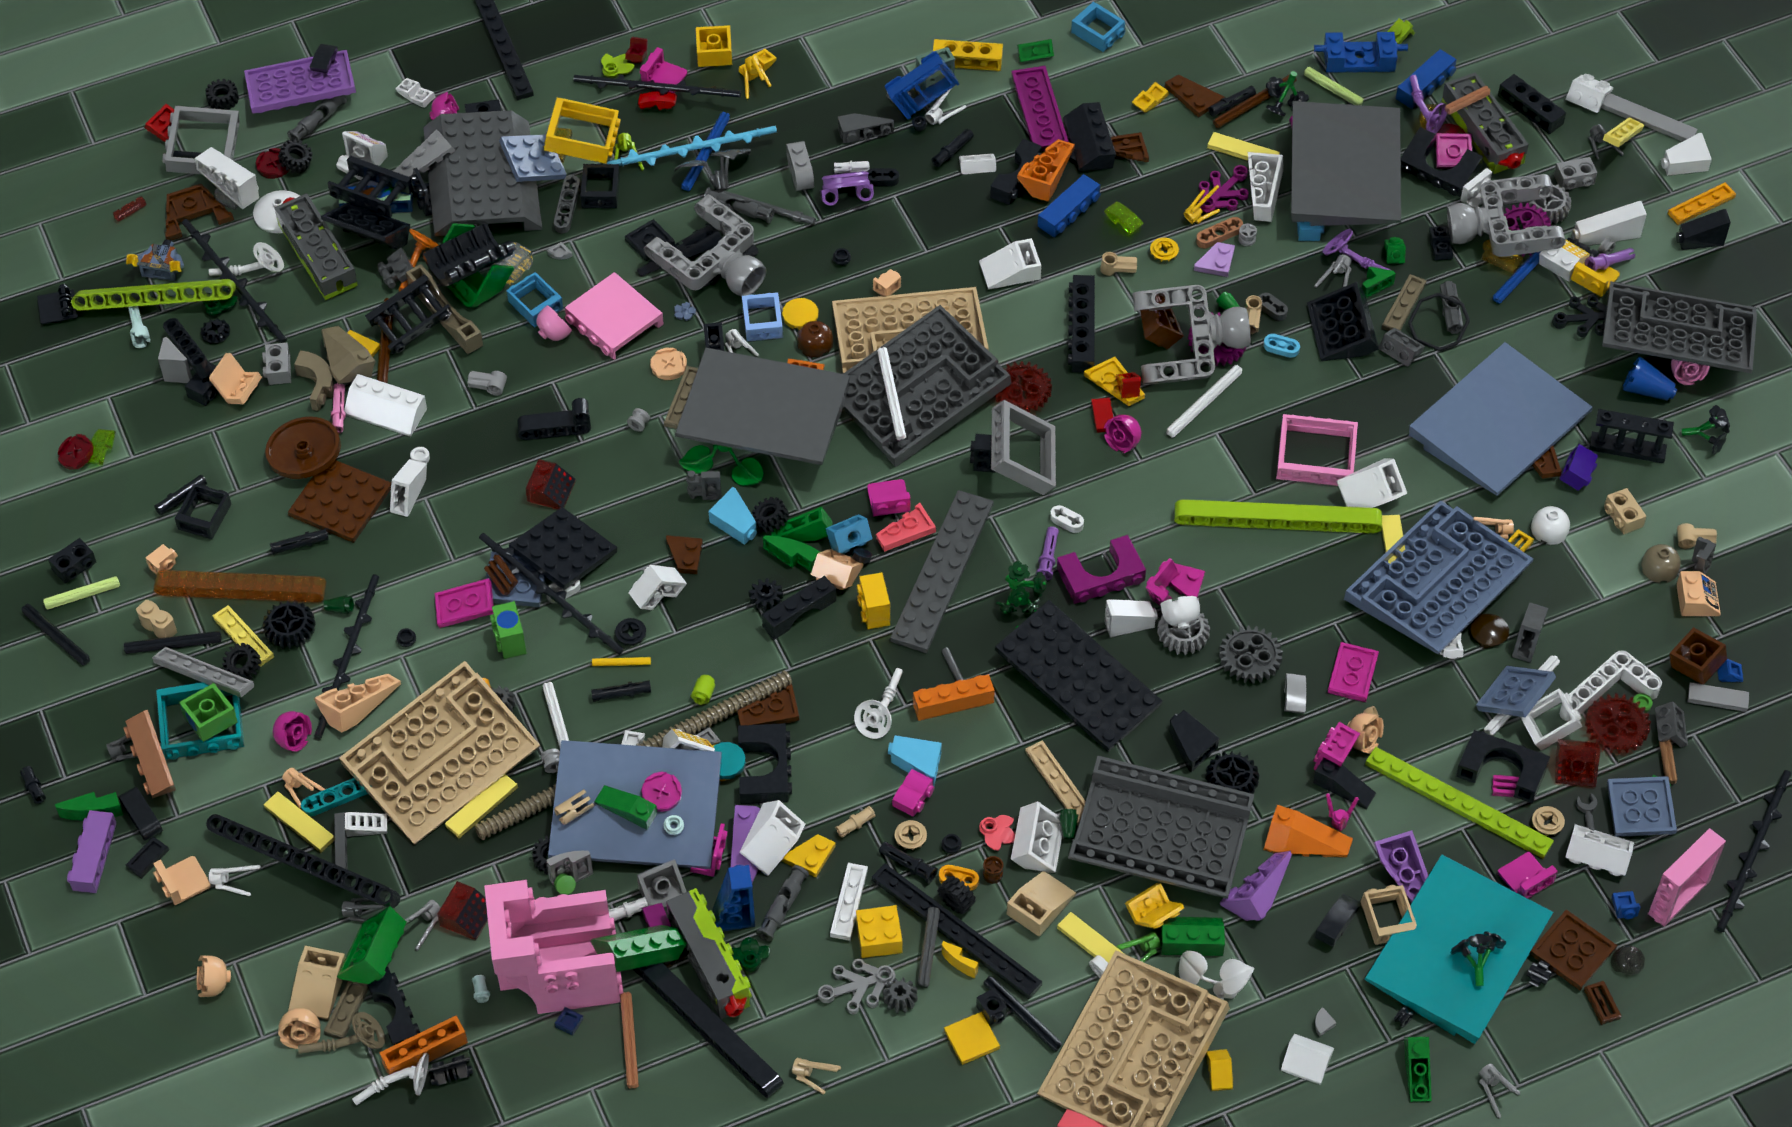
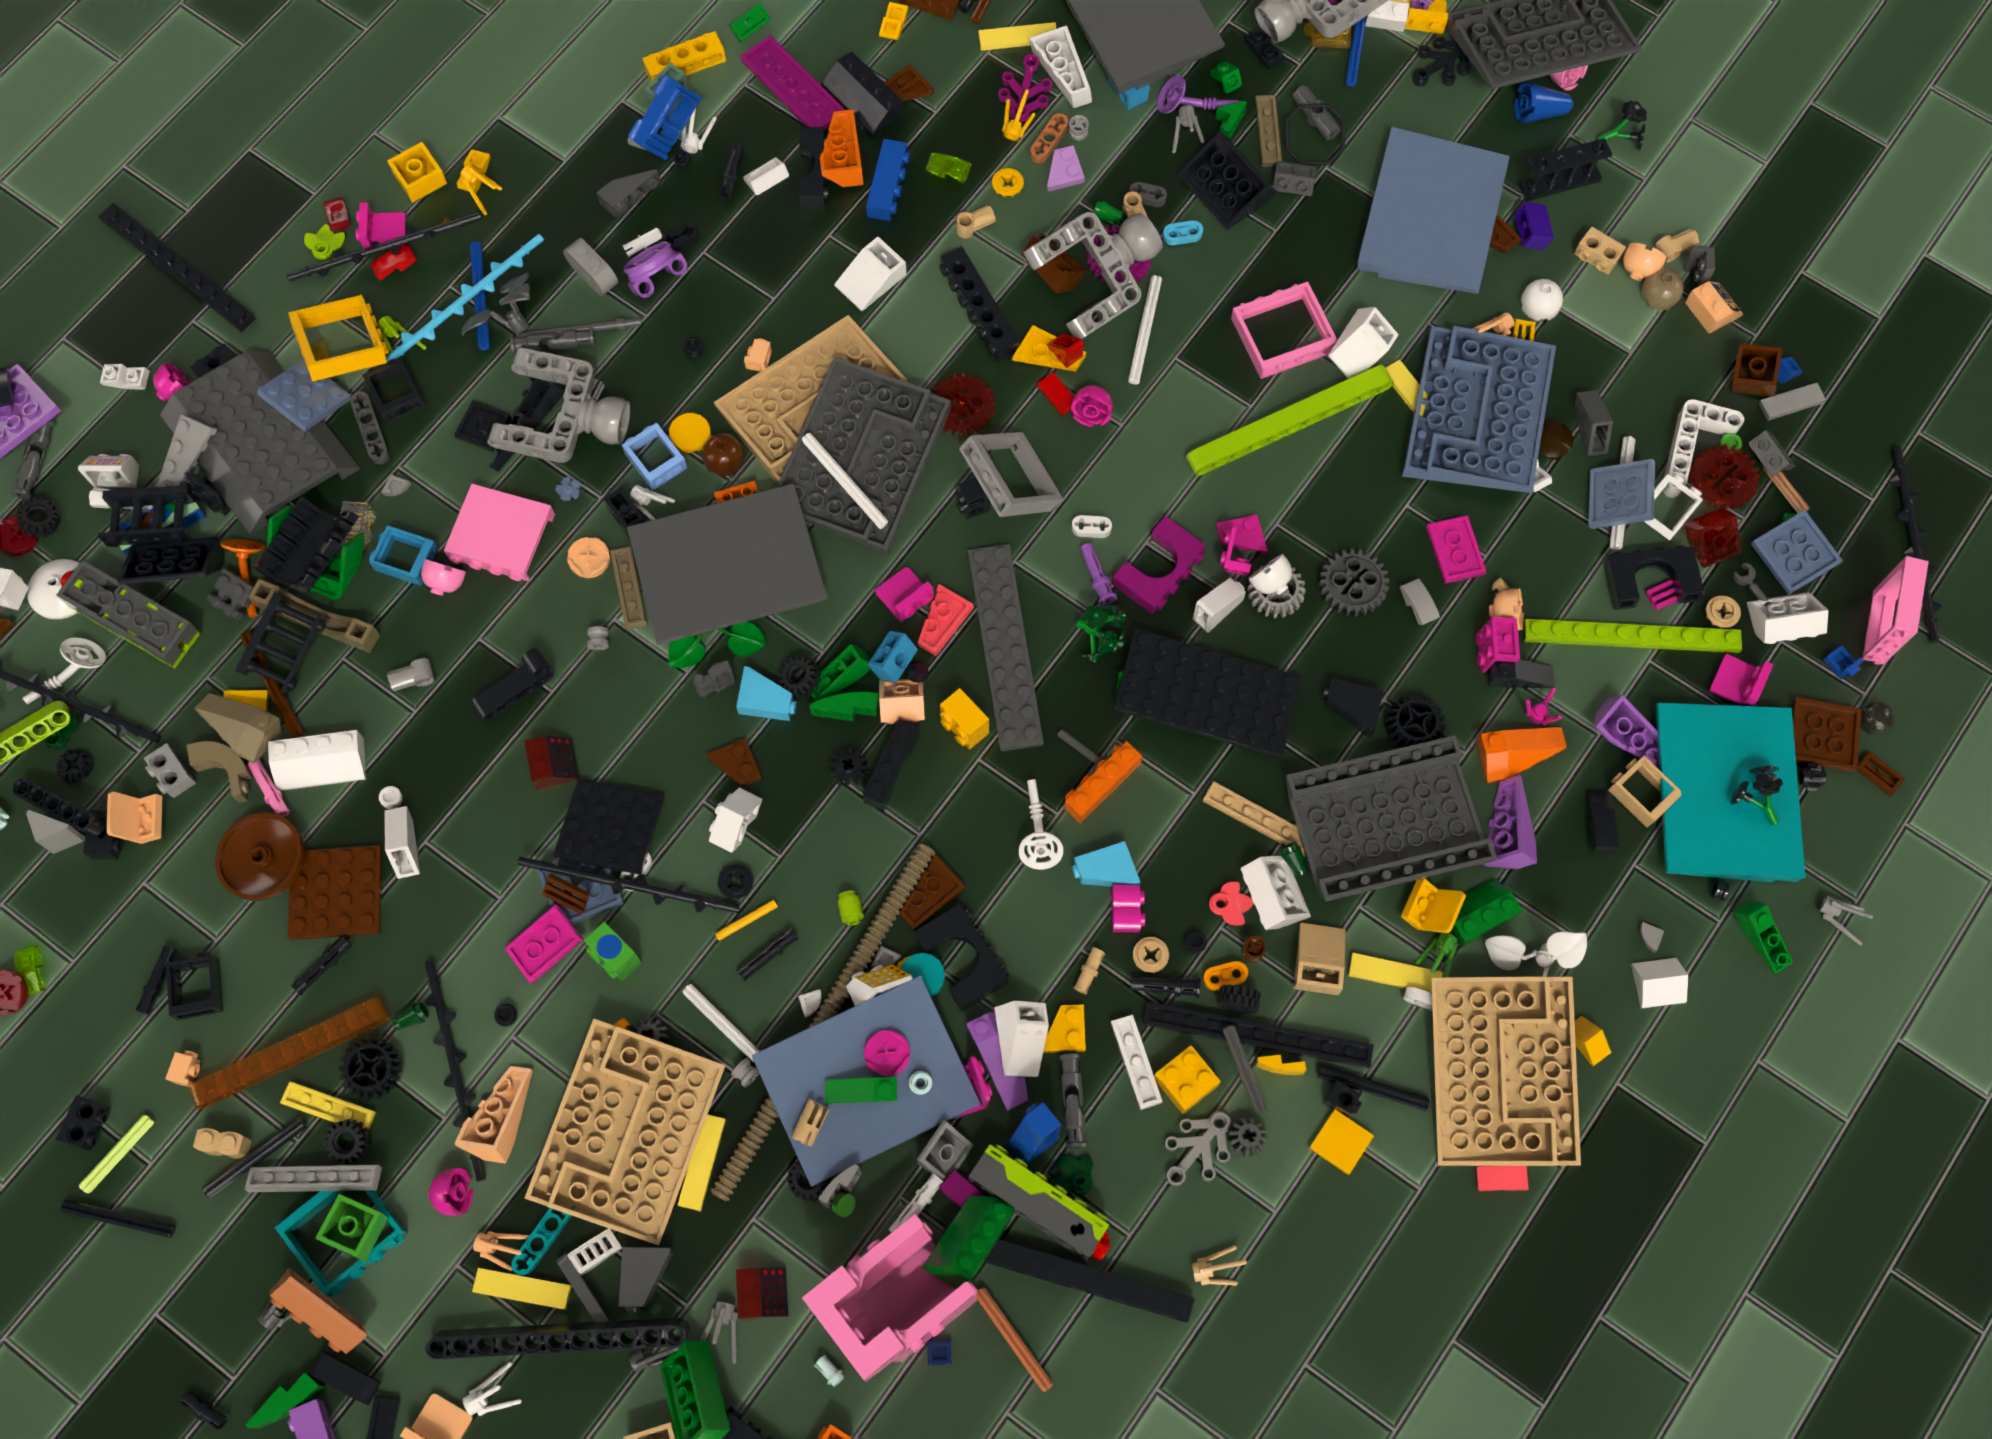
camera: 30 degrees left, 15 degrees up
none -> dark grey slope [619,1247,673,1313]
none -> light nougat cylinder [1623,243,1666,281]

